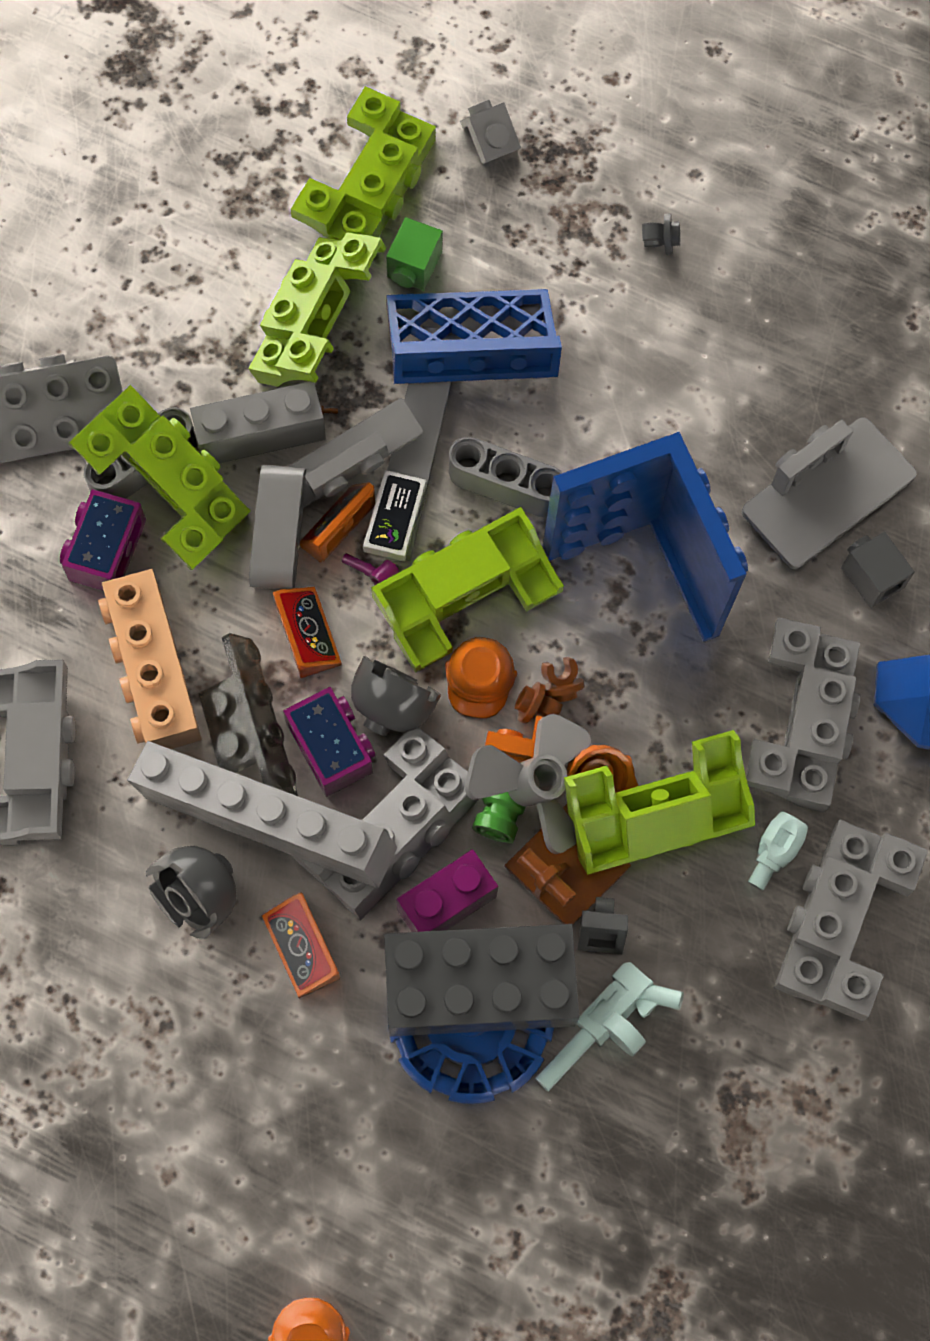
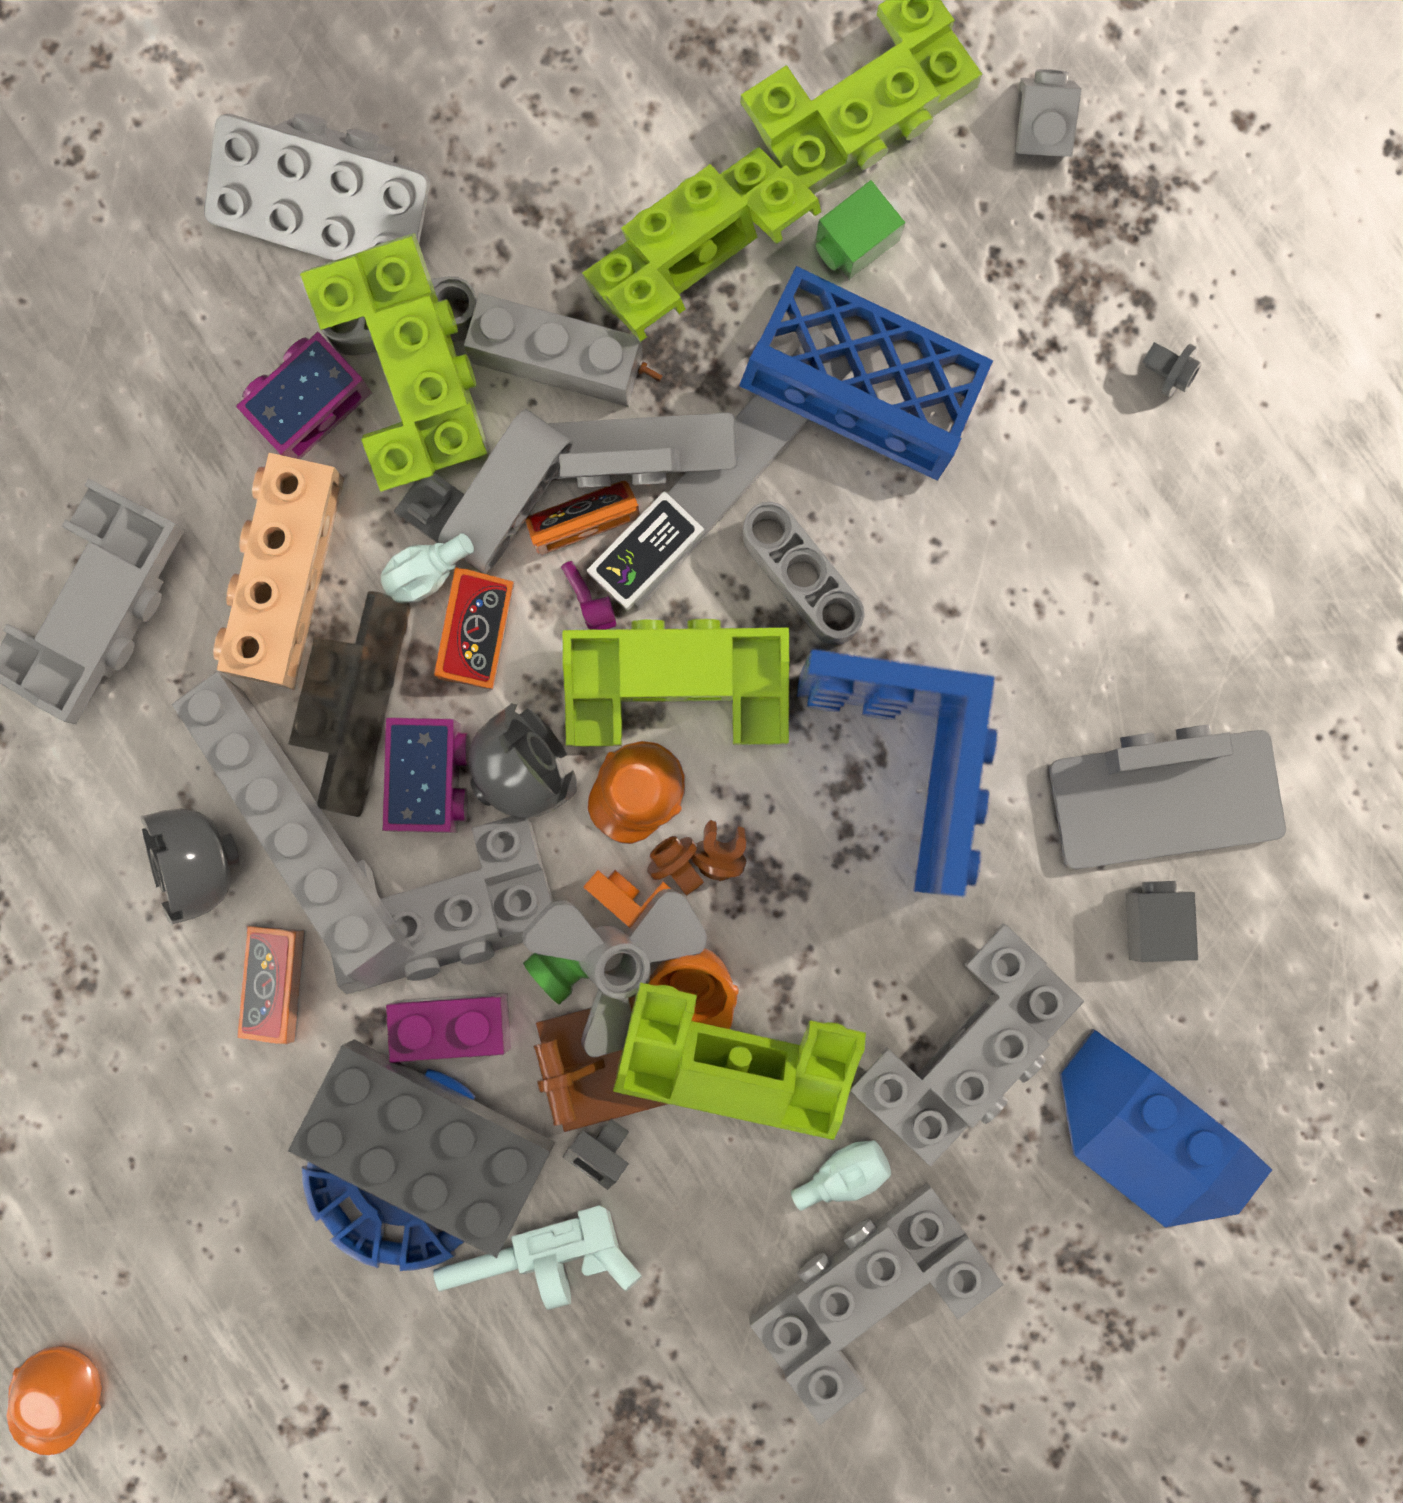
camera: 35 degrees right, 15 degrees up
none -> light aqua piece [381,533,474,604]
none -> dark grey tile [394,473,464,543]

